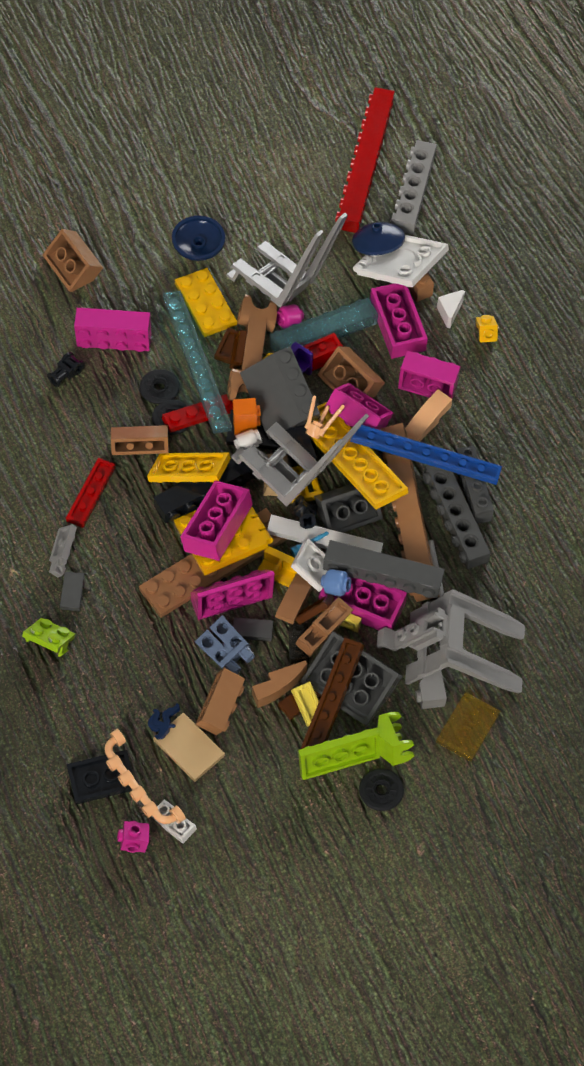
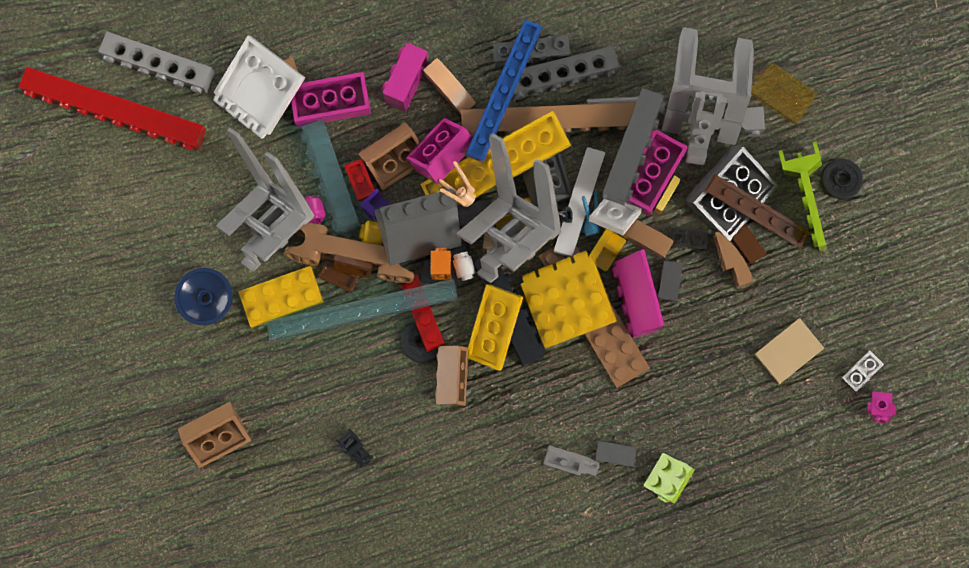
camera: 80 degrees left, 20 degrees up
red tile [66,458,116,528] -> none
black plate [66,750,133,805] -> none
dark pink brick [74,308,152,352] -> none
light nougat bar [105,729,186,824] -> none
black wheel [139,369,180,404] -> none
dark blue piece [148,704,180,740] -> none
dark pink brick [180,480,253,561] -> none
sand blue hips [195,615,255,674] -> none
medium nougat brick [195,668,245,736] -> none
light yellow tile [291,682,319,727] -> none
reddish brown tile [295,594,335,625] -> none
medium nougat slope [296,597,353,657] -> none
medium blue head [321,569,351,596] -> none
dark blue dish [352,222,405,255] -> none
white slope [437,290,465,328] -> none
yellow bracket [476,315,498,343] -> none

